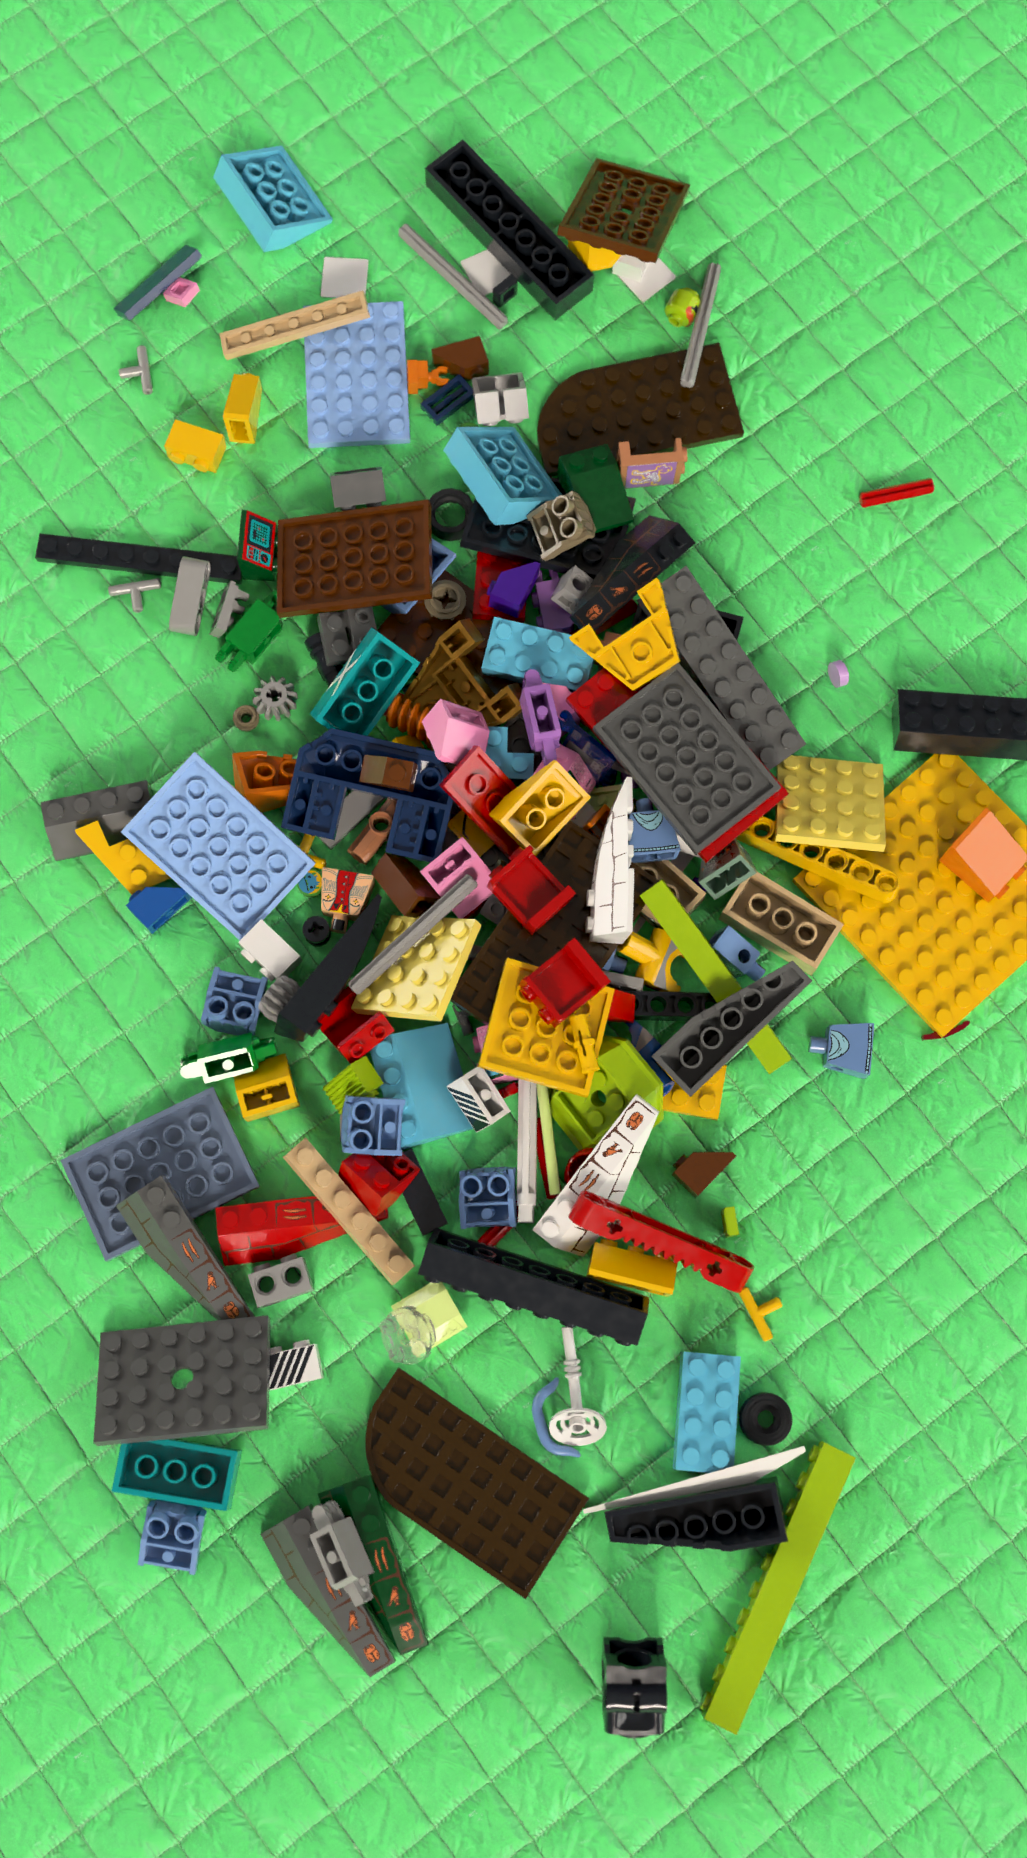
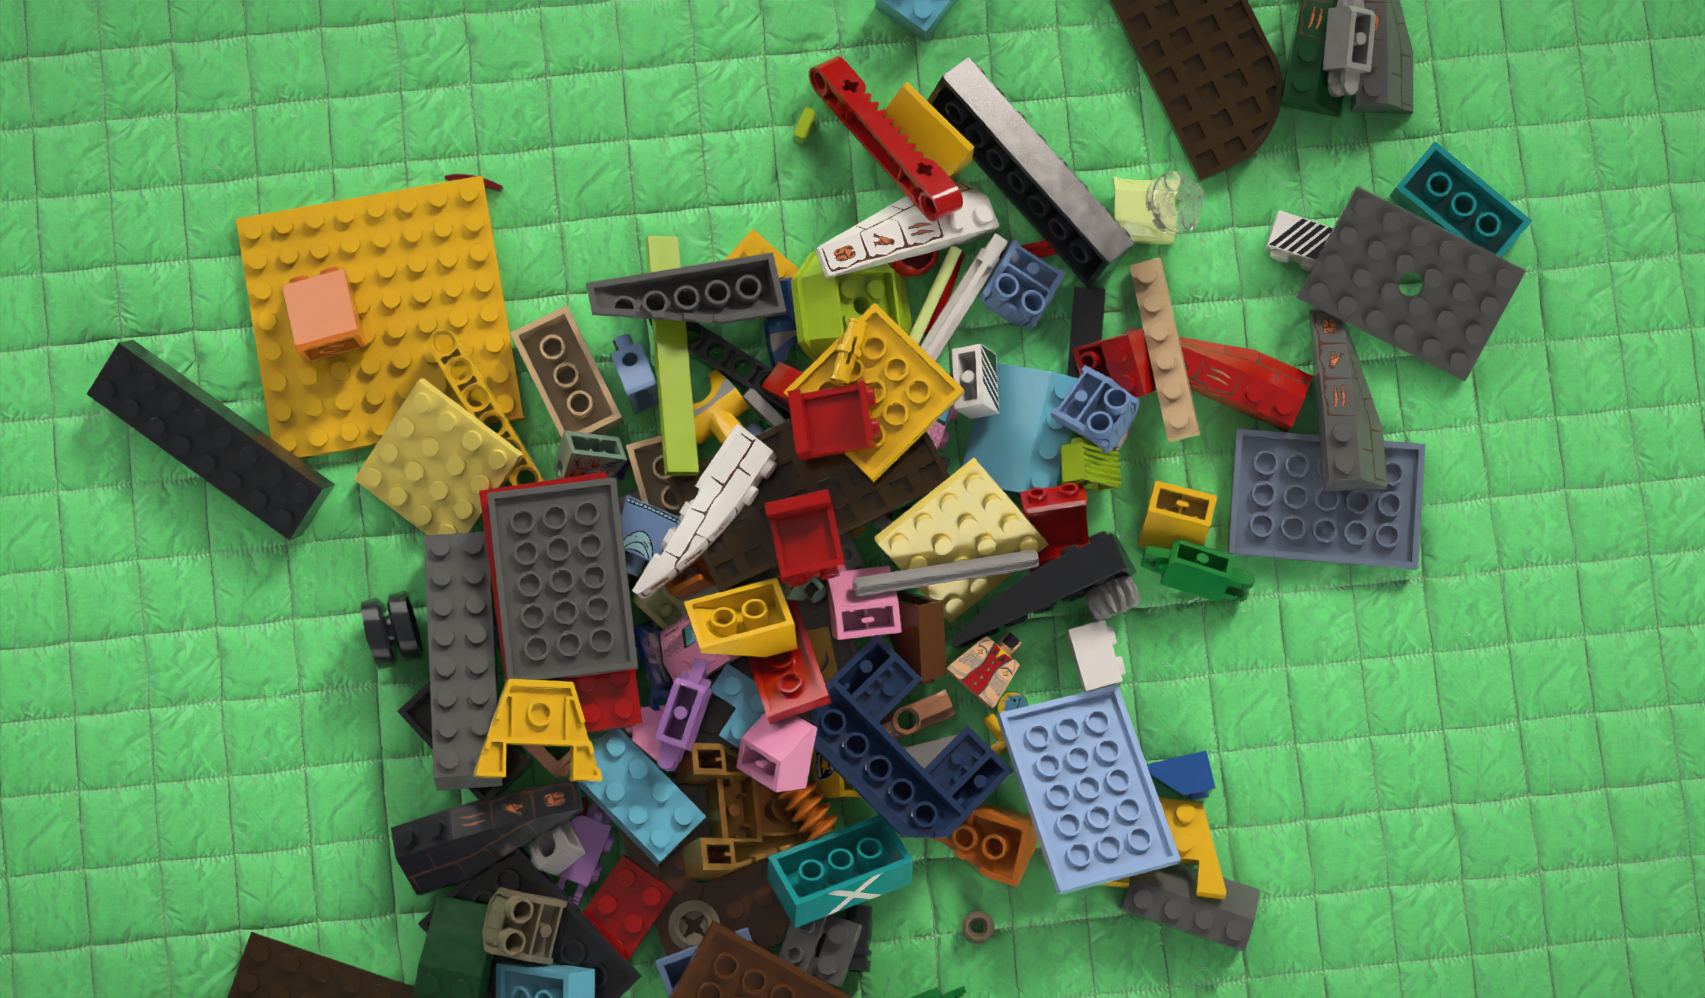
camera: 150 degrees left, 5 degrees up
medium blue slope [138,1500,207,1575] -> none
medium blue slope [201,967,268,1036] -> none
light grey brick [248,1254,315,1309] -> none
light grey gear [253,675,298,722] -> none
black wheel [303,916,331,947] -> none
reddish brown slope [359,755,418,792] -> none
dark purple slope [487,562,540,619] -> none
medium blue animal [532,1377,581,1457] -> none
white dish [549,1327,607,1446] -> none
panel [616,438,687,489] -> none
reddish brown slope [672,1152,736,1198] -> none
yellow piece [739,1287,782,1342] -> none
medium blue torso [808,1023,874,1079] -> none
lavender tile [828,660,849,688] -> none
red axle [859,478,935,508] -> none
none -> black wheel [361,590,424,669]

